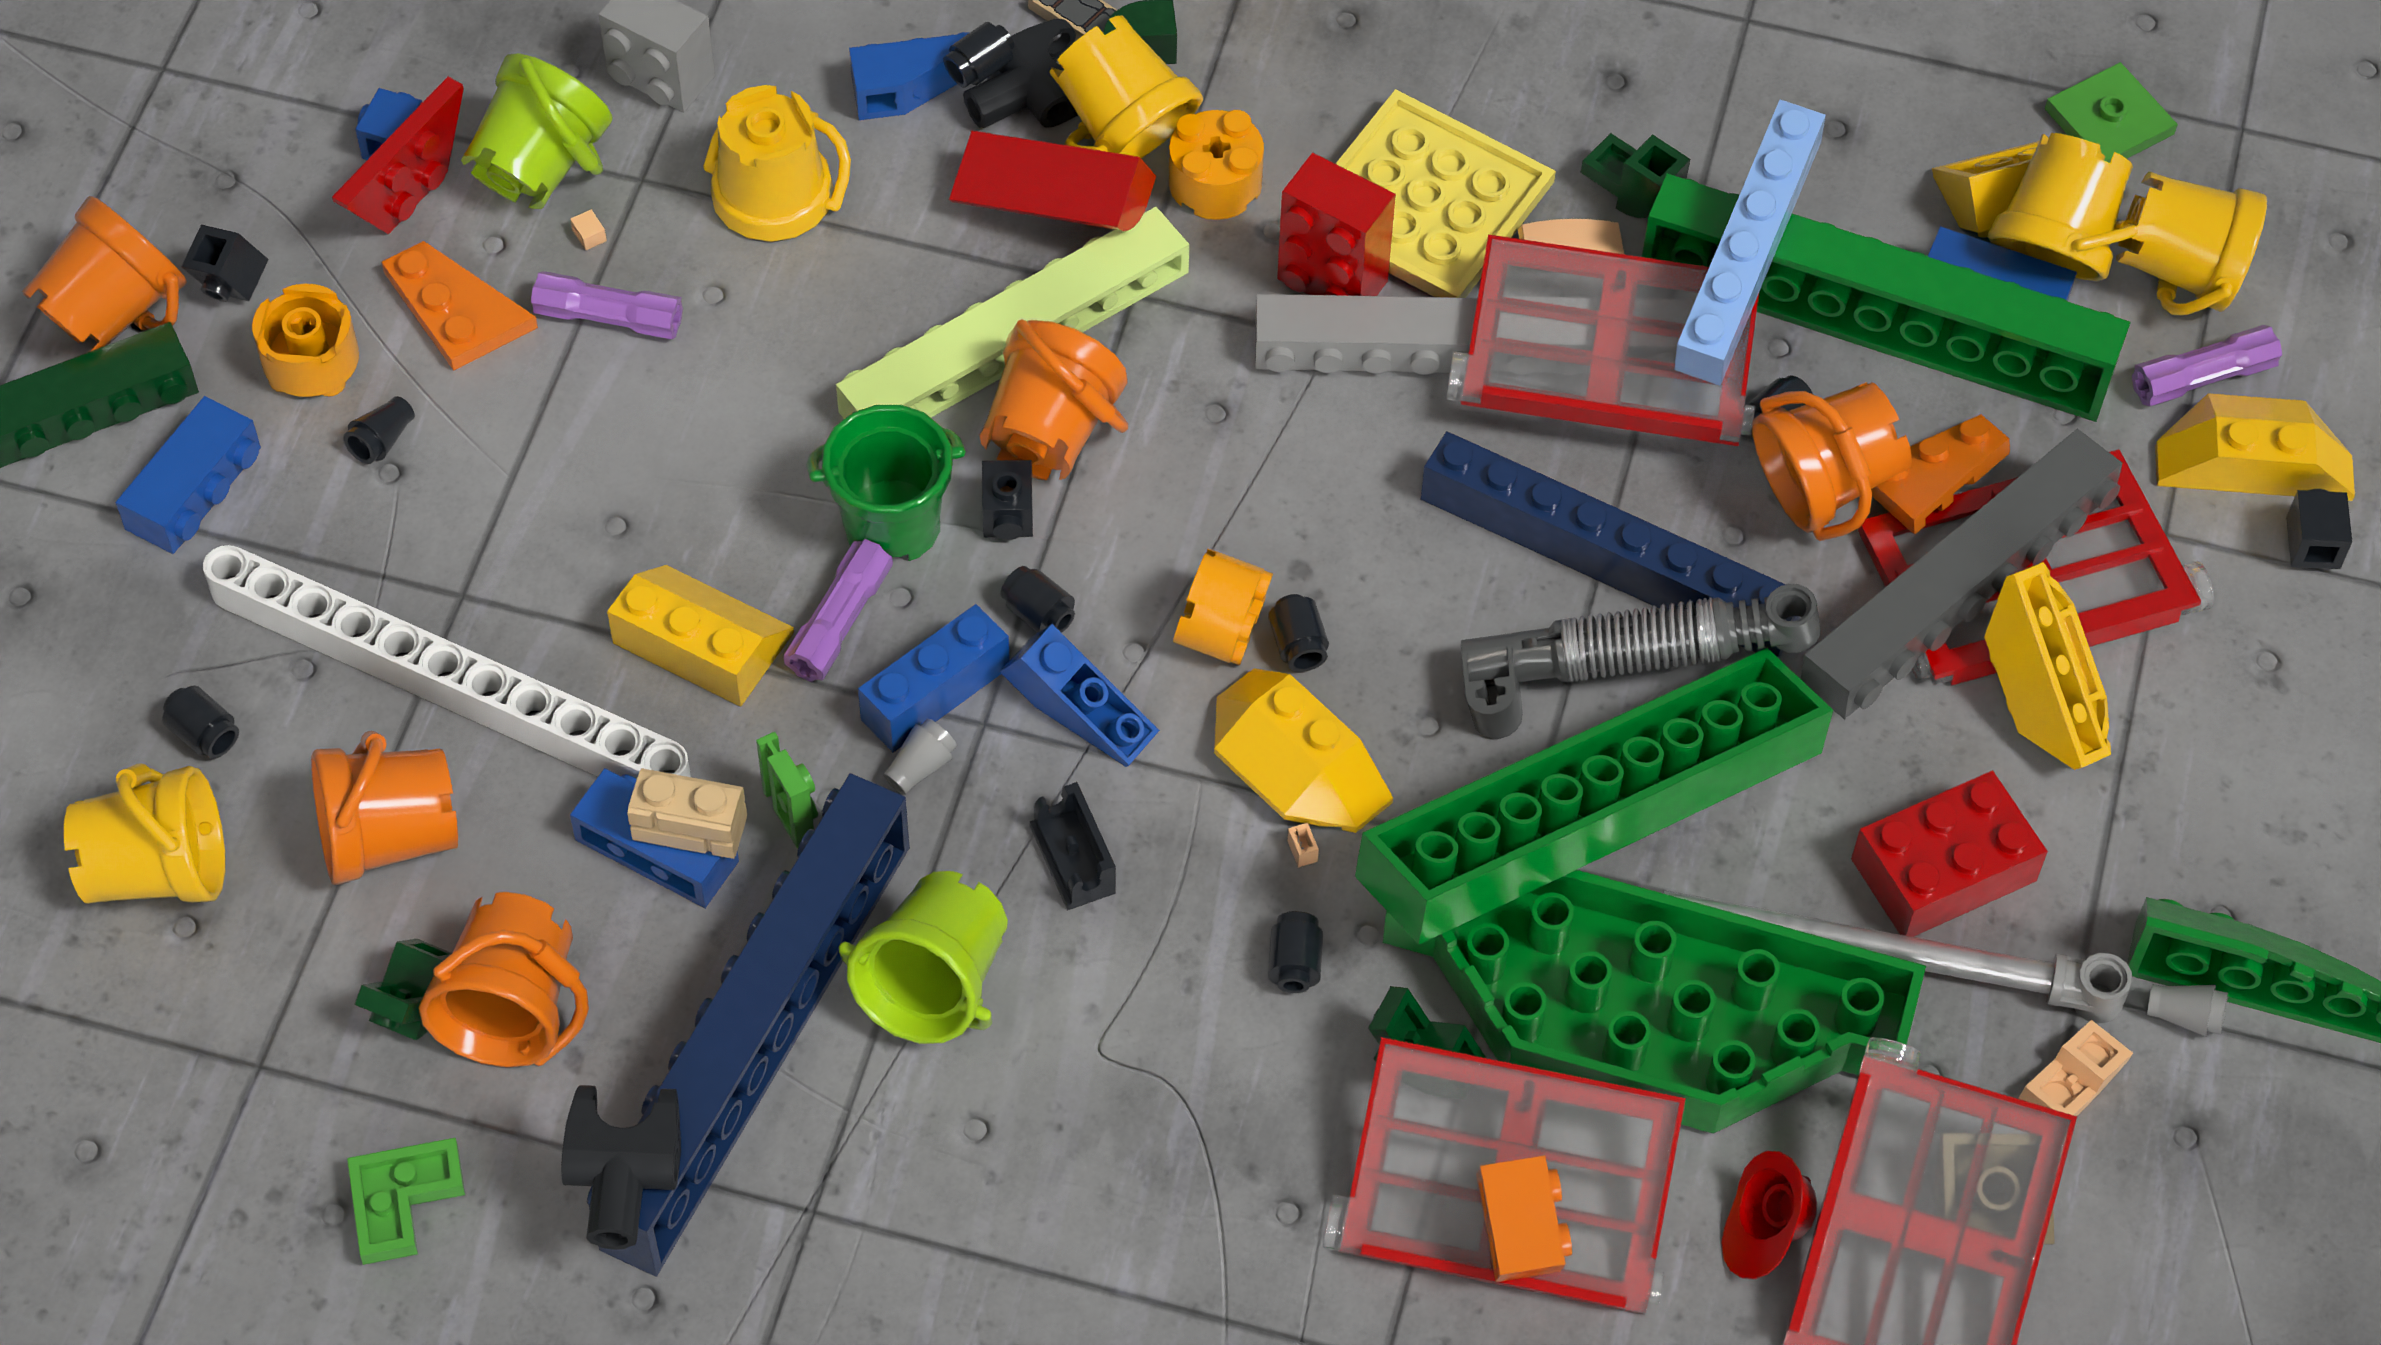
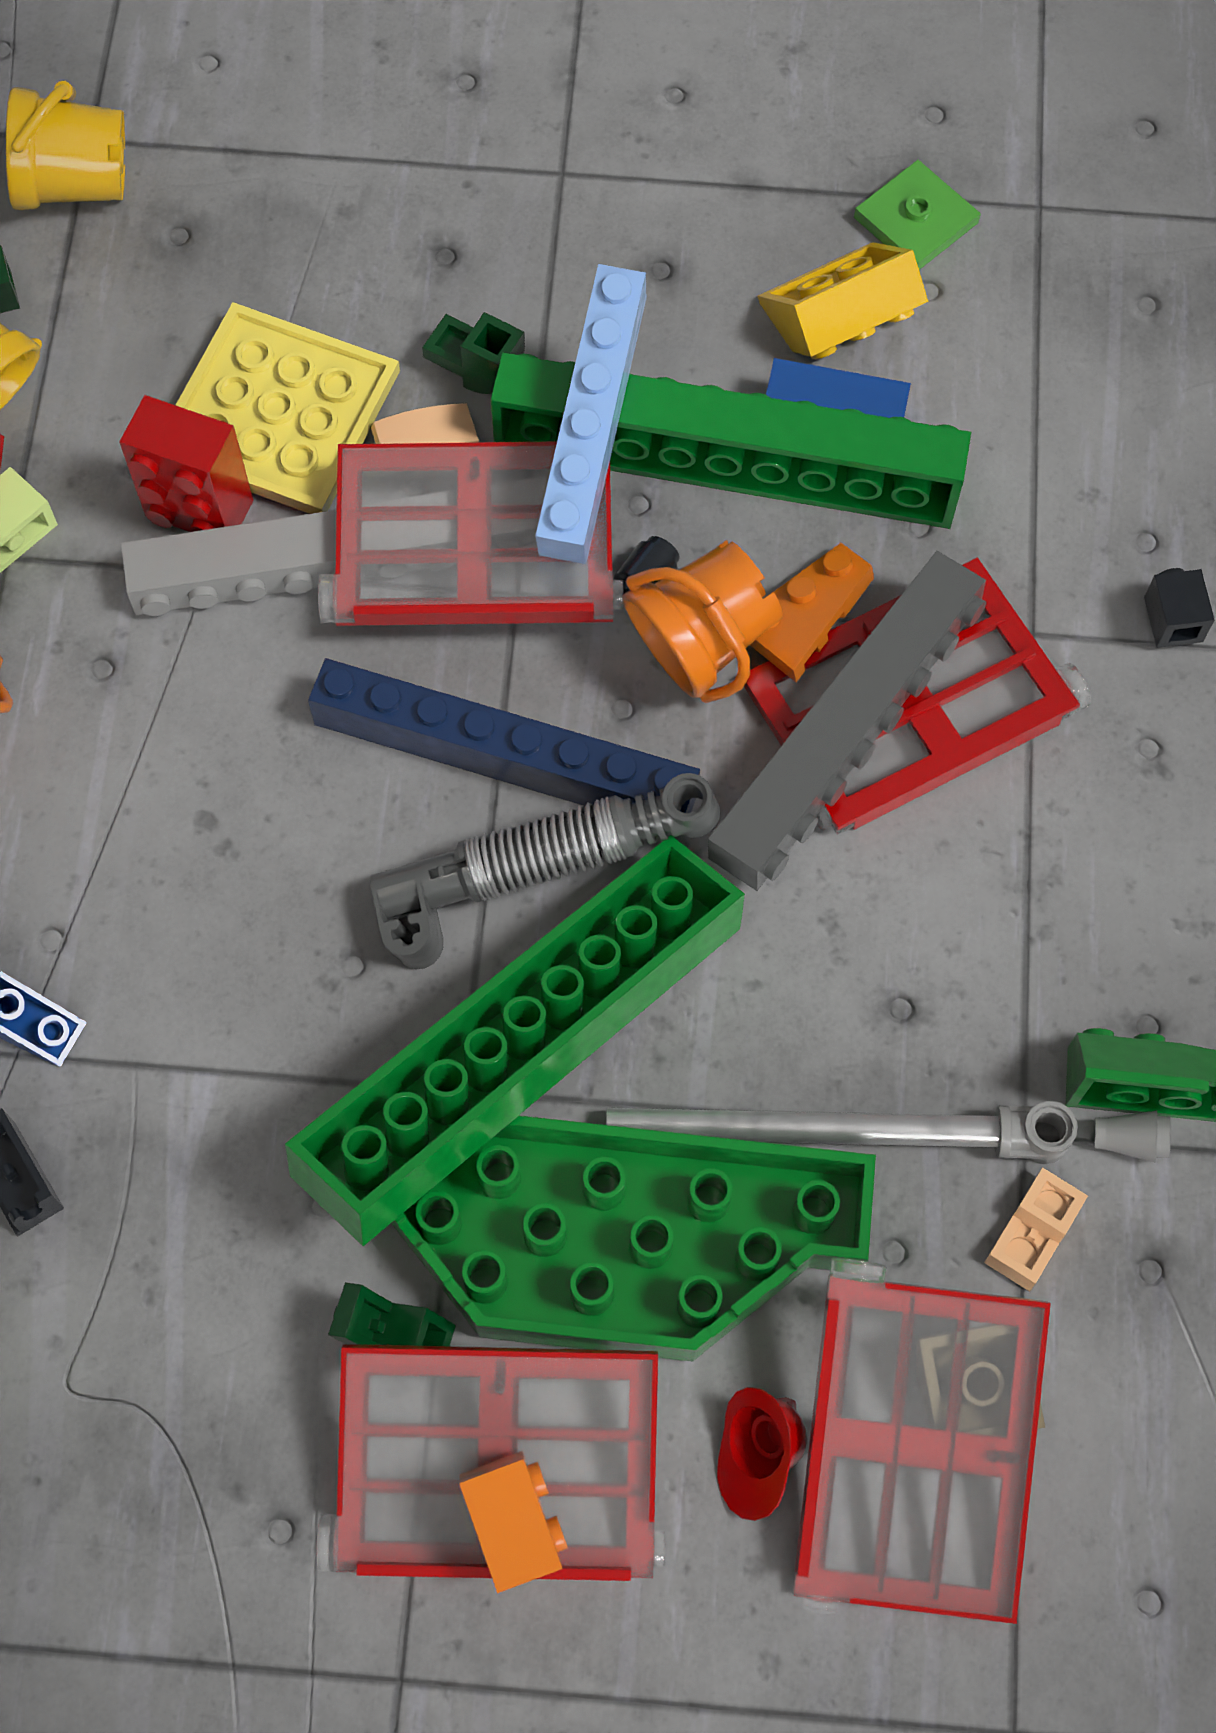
camera: 10 degrees left, 10 degrees up
light orange brick [1169,110,1264,220] -> none
light orange brick [1173,548,1273,665] -> none
yellow wedge [1214,668,1393,833] -> none
black brick [1268,594,1329,672] -> none
black brick [1268,911,1323,993] -> none
light nougat piece [1287,823,1319,868] -> none
red brick [1851,770,2048,937] -> none
yellow wedge [1984,562,2111,770] -> none
yellow piece [1988,133,2138,281] -> none
yellow piece [2116,171,2267,315] -> none
medium lavender axle [2131,325,2282,406] -> none
yellow wedge [2155,393,2355,501] -> none

